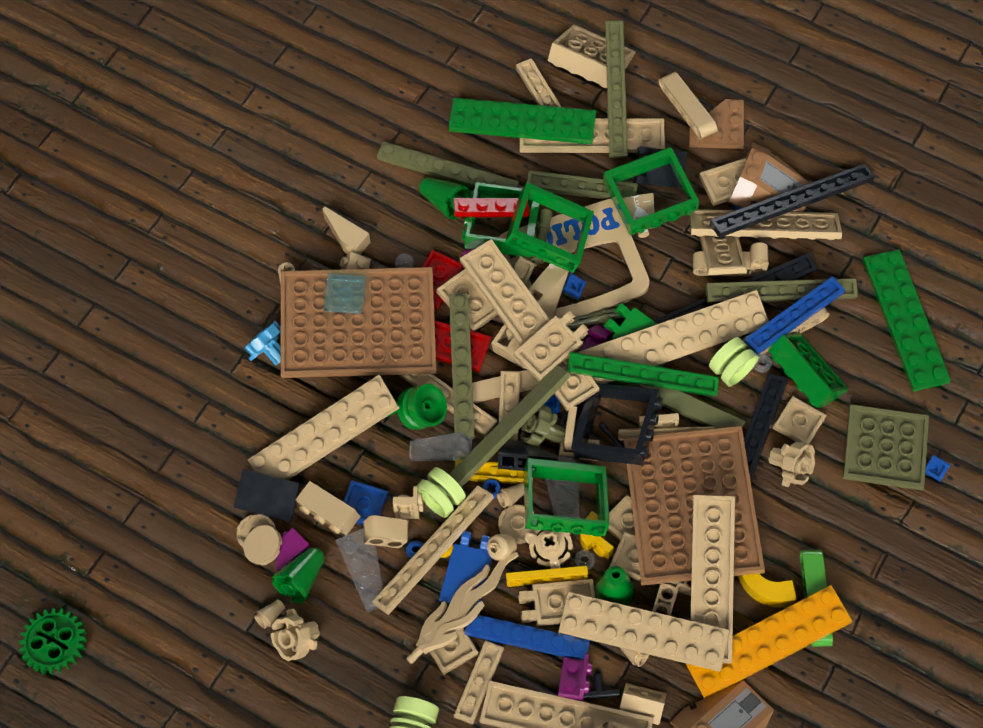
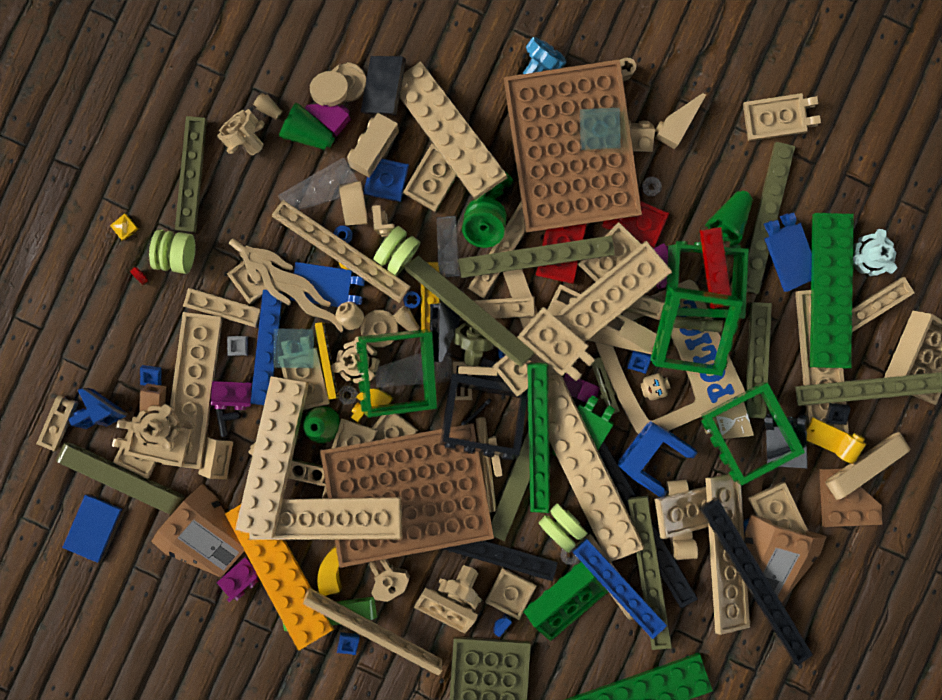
camera: 85 degrees right, 25 degrees up
none -> olive plate [175,116,207,233]
none -> magenta bracket [217,556,259,602]
none -> light grey tile [227,336,248,356]
none -> clear light blue tile [274,328,314,368]
none -> tan tile [303,588,442,676]
none -> blue tile [337,632,360,655]
none -> tan hinge [368,559,410,602]
none -> tan tile [403,144,457,213]
none -> tan plate [414,588,478,634]
none -> blue tile [493,613,512,637]
none -> blue connector [618,421,698,497]
none -> tan head [640,373,670,401]
none -> tan tile [743,93,821,141]
none -> blue tile [764,212,812,291]
none -> yellow door [807,417,866,464]
none -> black tile [825,403,851,425]
none -> light aqua piece [853,229,897,276]

